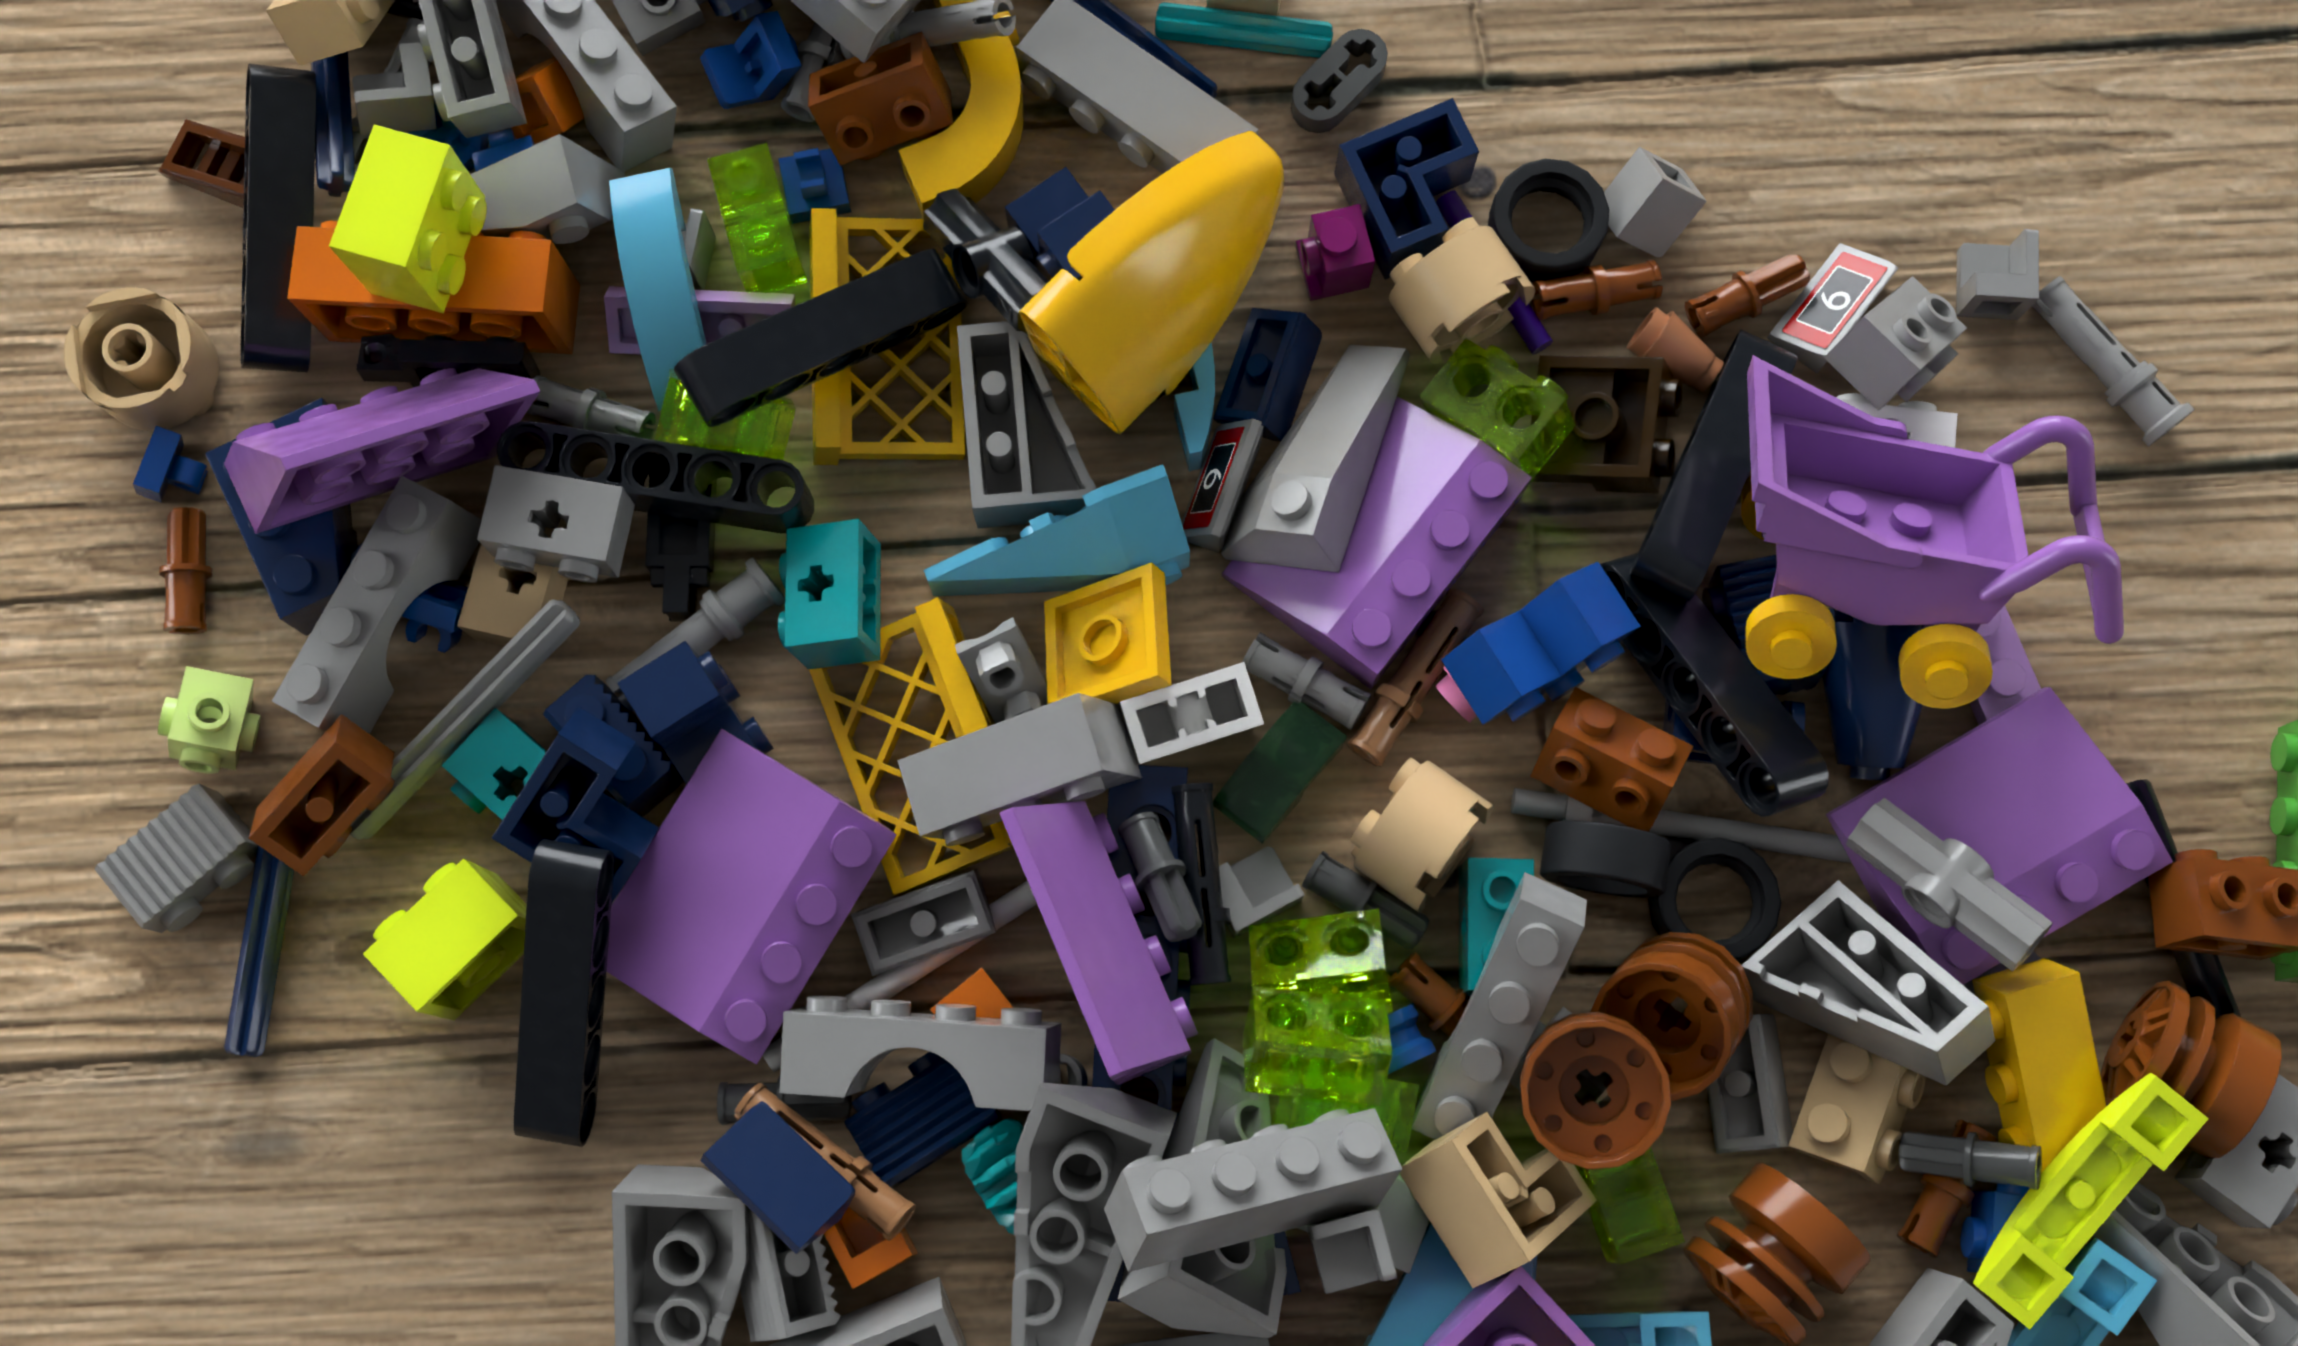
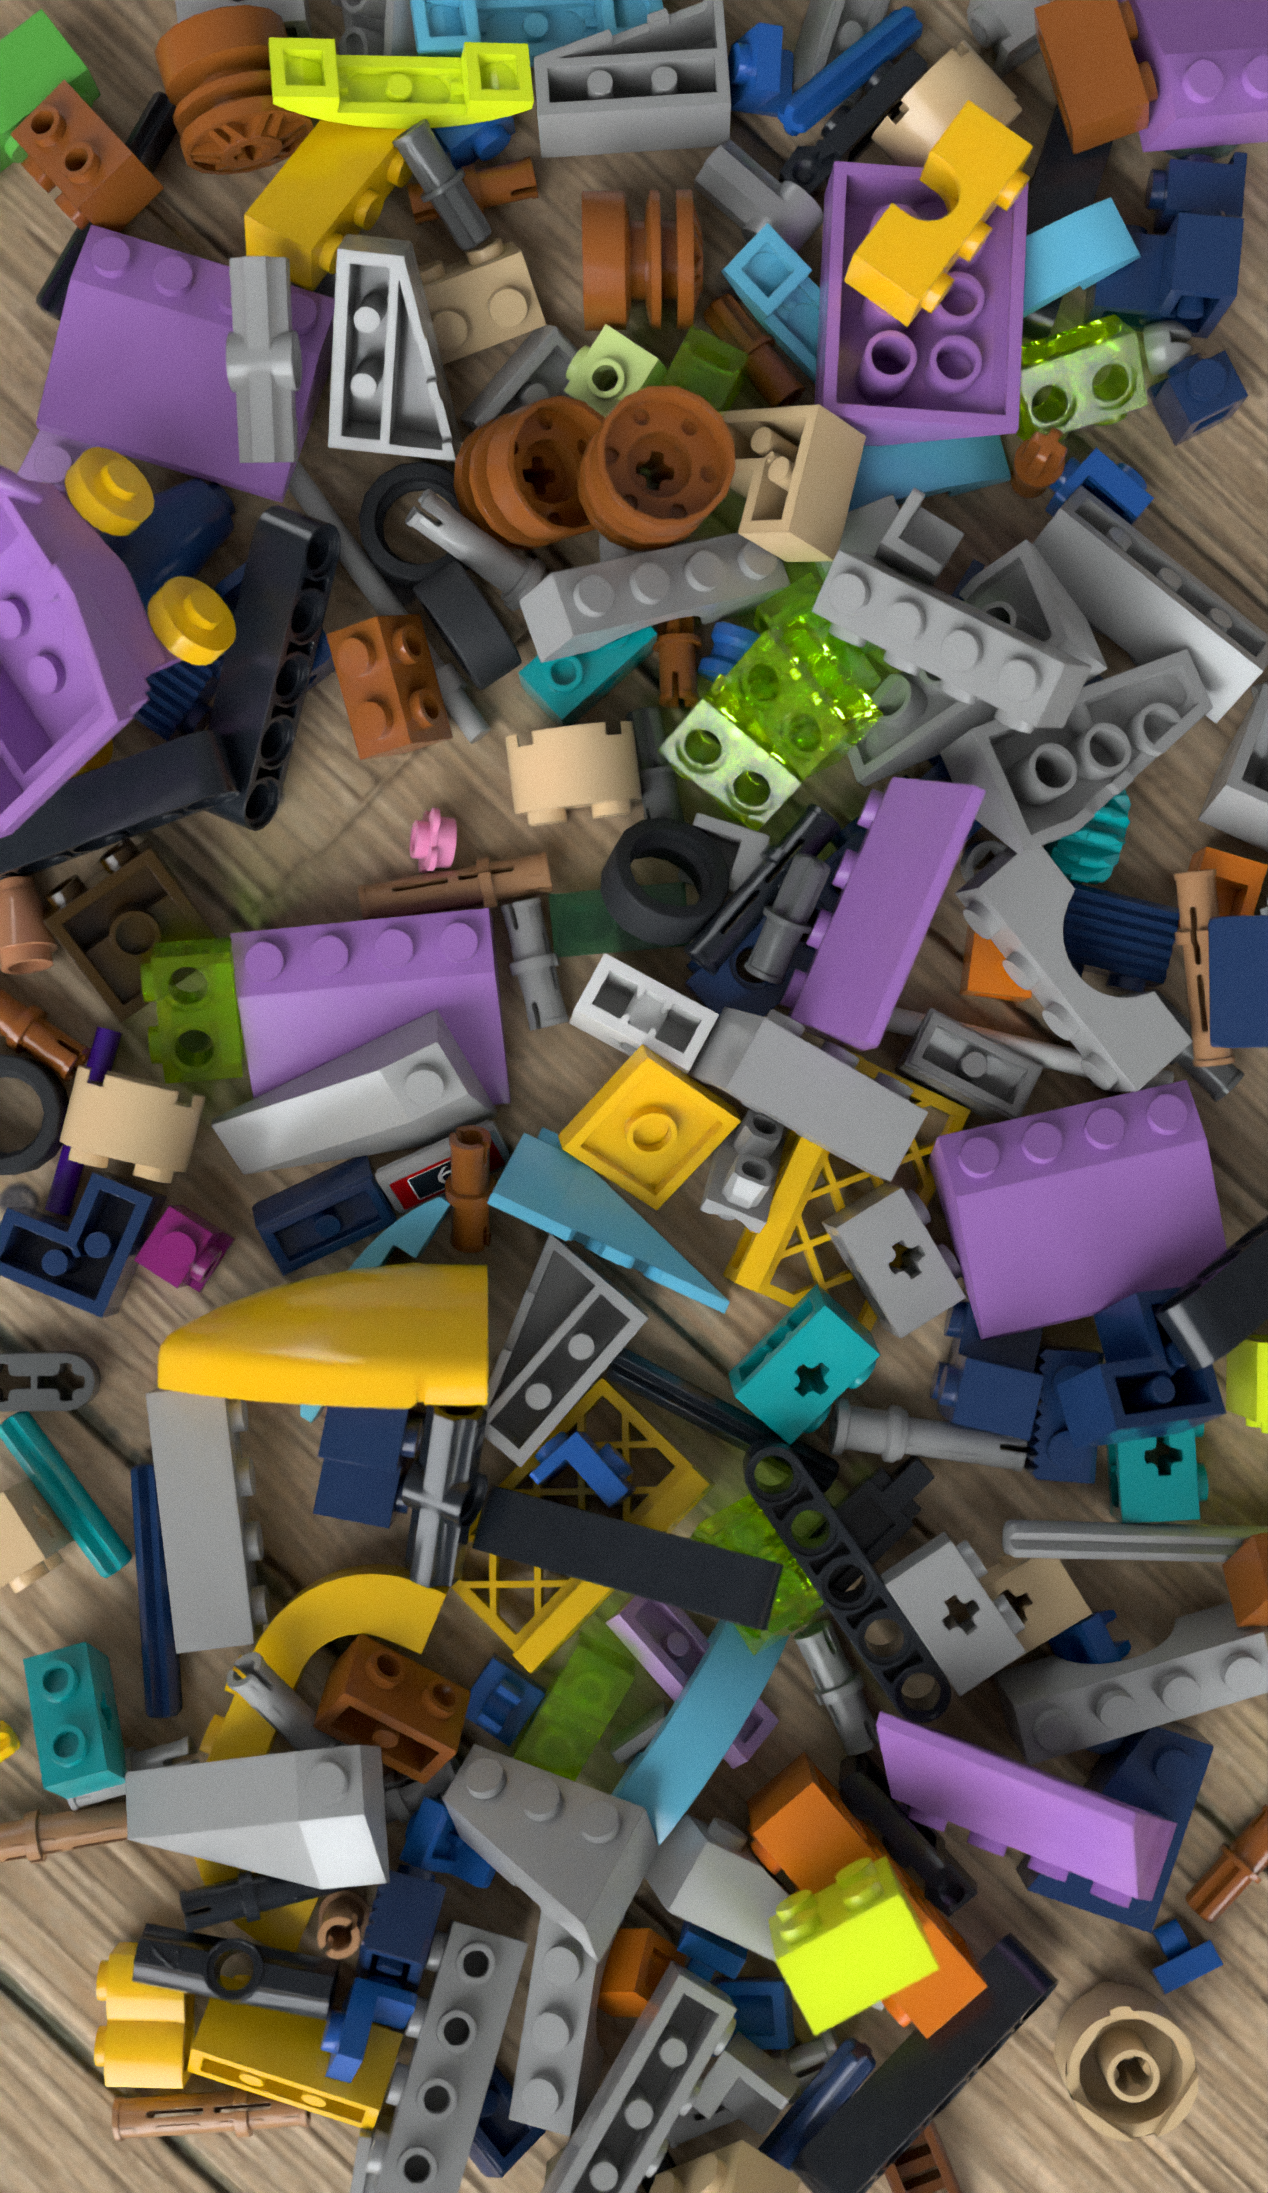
camera: 135 degrees left, 10 degrees up
blue brick [1441,561,1641,725] -> none
none -> light grey pin [405,489,549,611]
none -> light grey wedge [442,1744,659,1963]
none -> dark orange pin [445,1125,496,1253]
none -> blue bracket [529,1431,636,1508]
none -> yellowish green brick [564,324,668,418]
none -> black tyre [600,817,729,946]
none -> black axle [607,1348,840,1492]
none -> dark orange axle [703,293,805,408]
none -> light grey brick [821,1182,966,1338]

